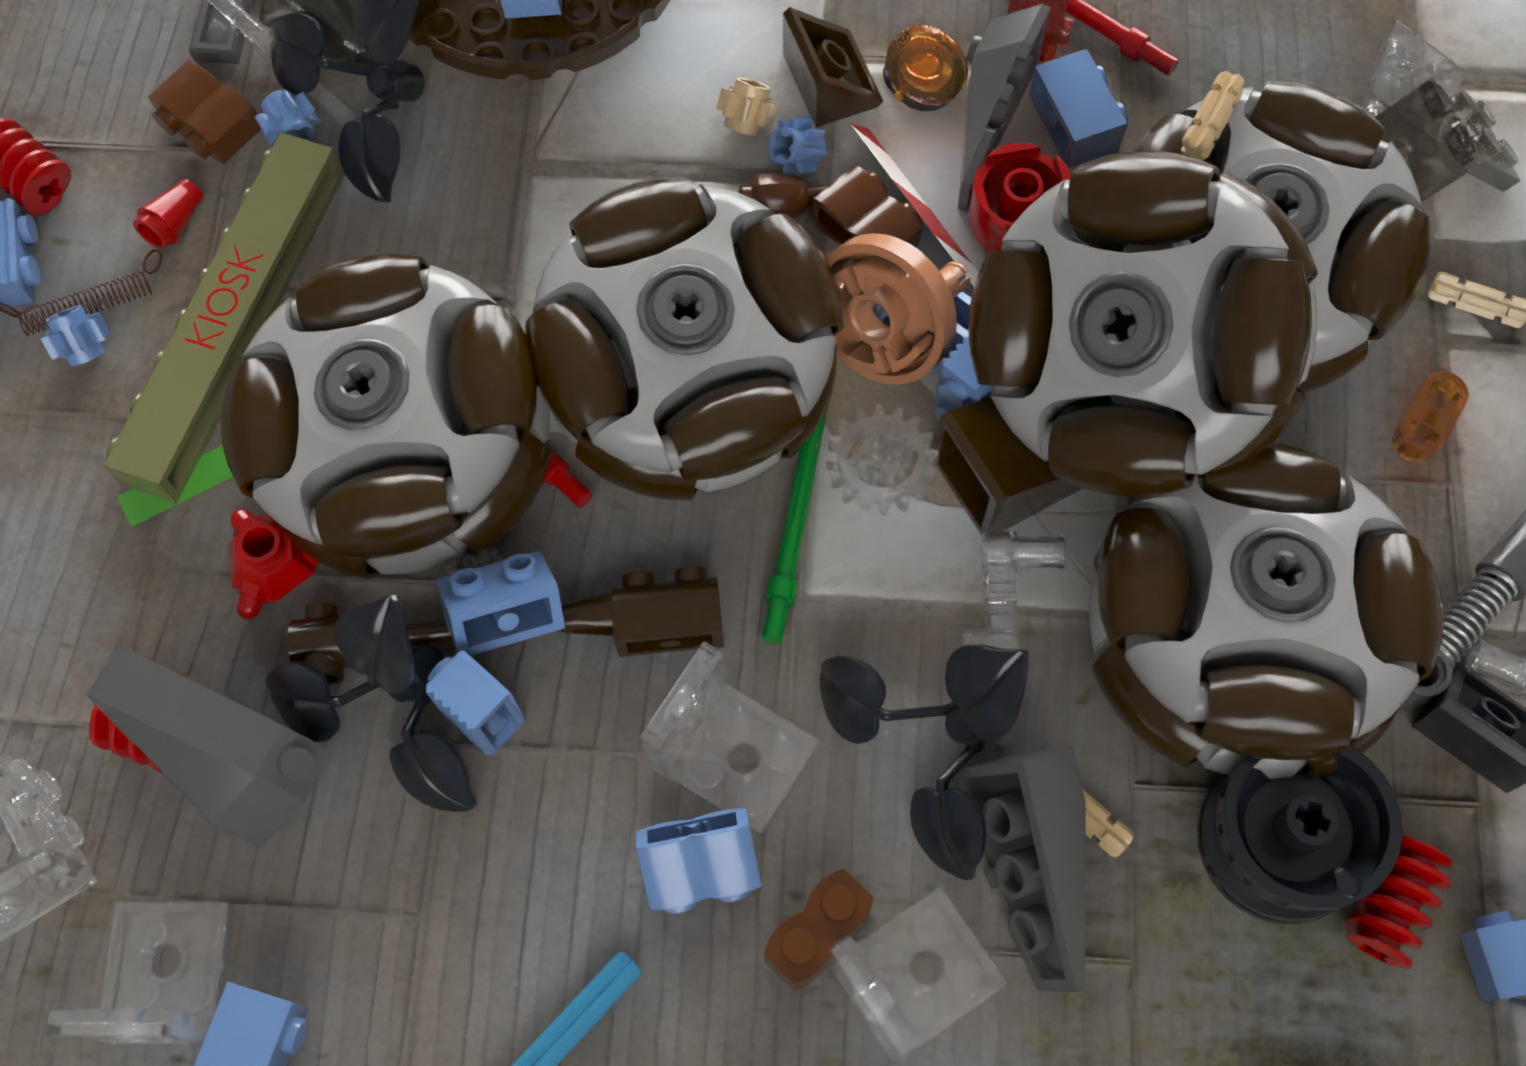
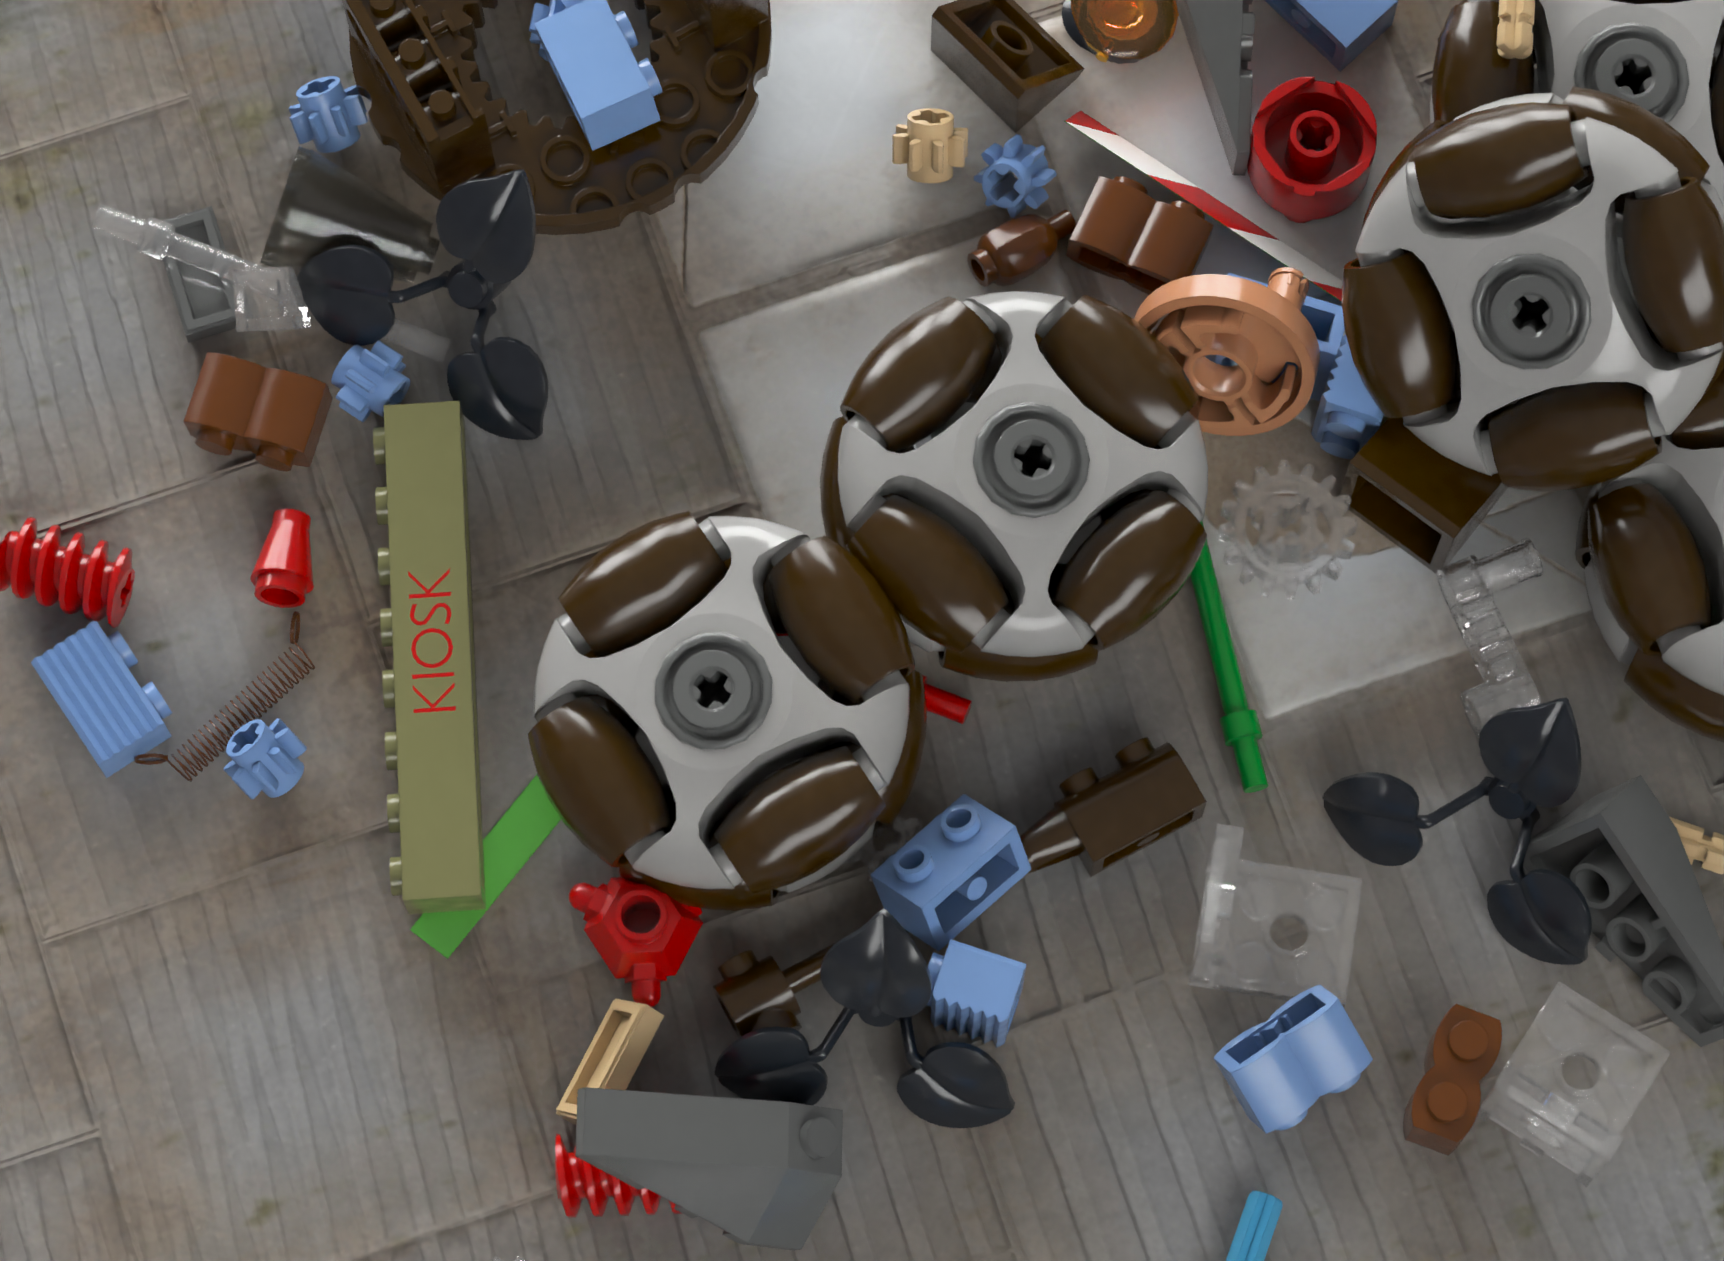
camera: 25 degrees left, 5 degrees up
none -> clear slope [232,266,311,332]
none -> tan tile [556,999,664,1125]

